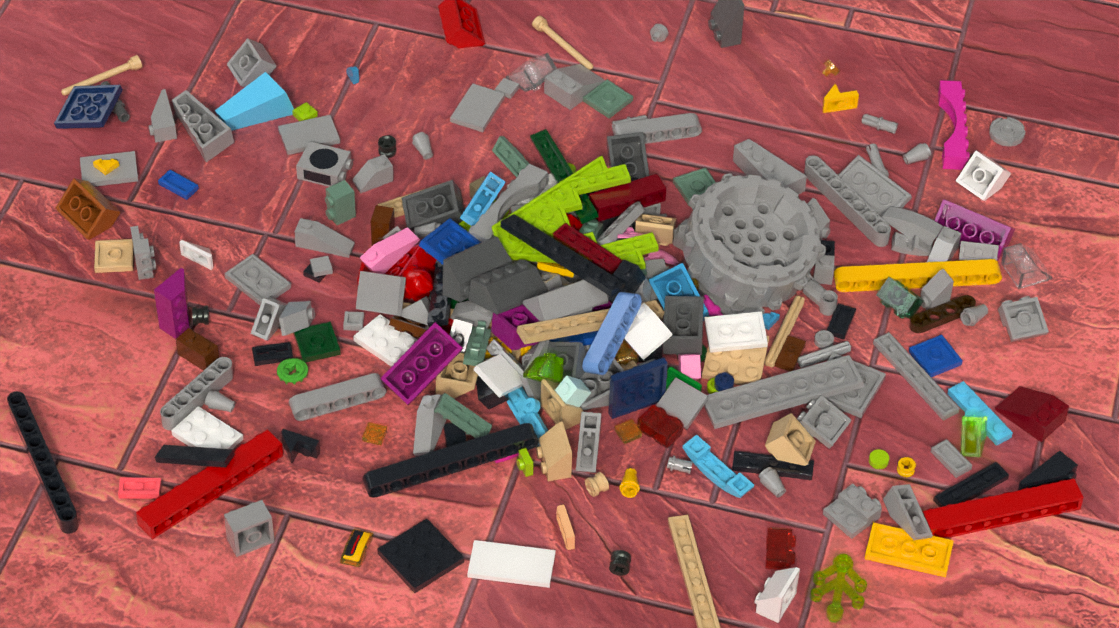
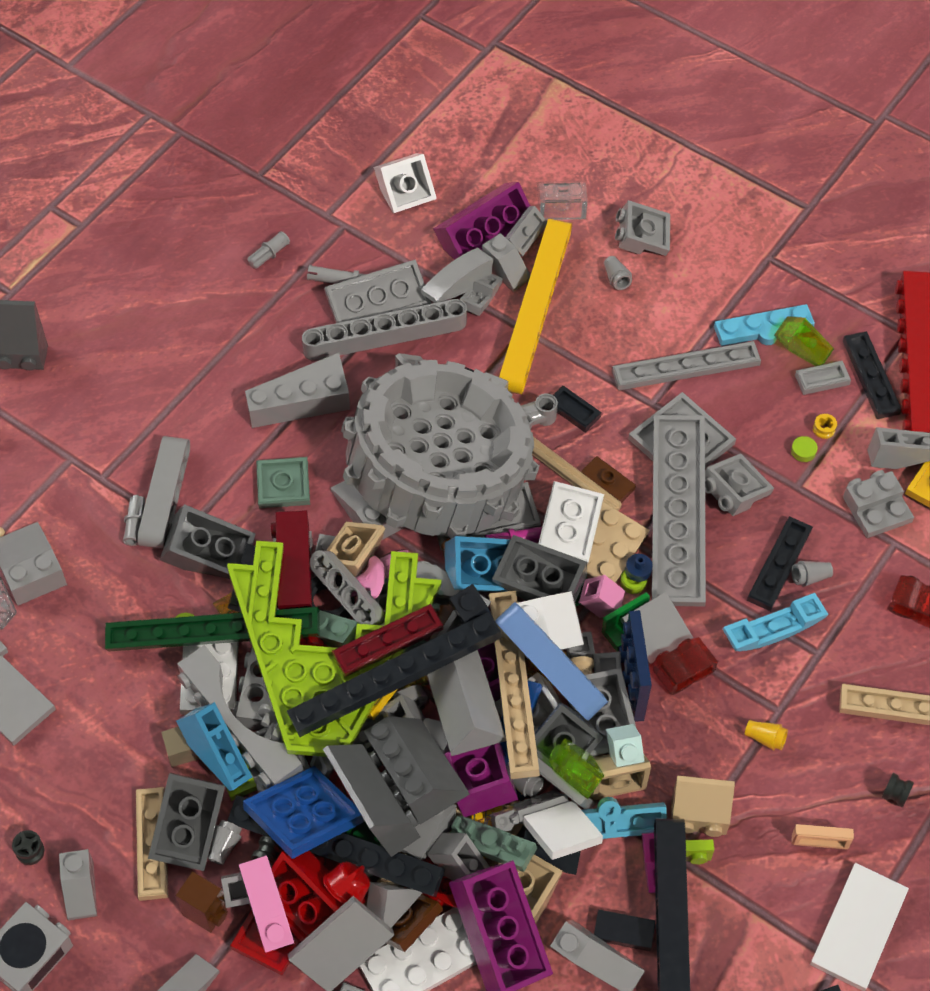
camera: 70 degrees left, 10 degrees up
sand green brick [325,180,356,225] -> none
light grey cone [412,132,433,160] -> none
sand green plate [434,393,492,439] -> none
sand green plate [492,136,529,178] -> none
light grey slope [576,412,602,473] -> none
sand green tile [583,79,633,119] -> none
tan wheel [585,472,609,497] -> none
clear yellow tile [615,419,642,444] -> none
light grey pin [667,456,693,474] -> none
dark azure tile [762,312,780,330] -> none
tan slope [765,413,816,466] -> none
light grey axle [798,341,851,368] -> none
light grey tile [814,330,834,349] -> none
clear yellow tile [822,59,840,77] -> none
yellow slope [822,84,859,113] -> none
clear green brick [876,277,924,319] -> none
light grey cone [903,143,931,165] -> none
dark brown beam [909,295,976,333] -> none
blue tile [909,335,963,377] -> none
light grey slope [919,269,954,310] -> none
dark pink arch [938,80,970,170] -> none
light grey tile [989,117,1025,147] -> none
dark red slope [995,386,1069,443] -> none
black slope [1018,451,1078,490] -> none

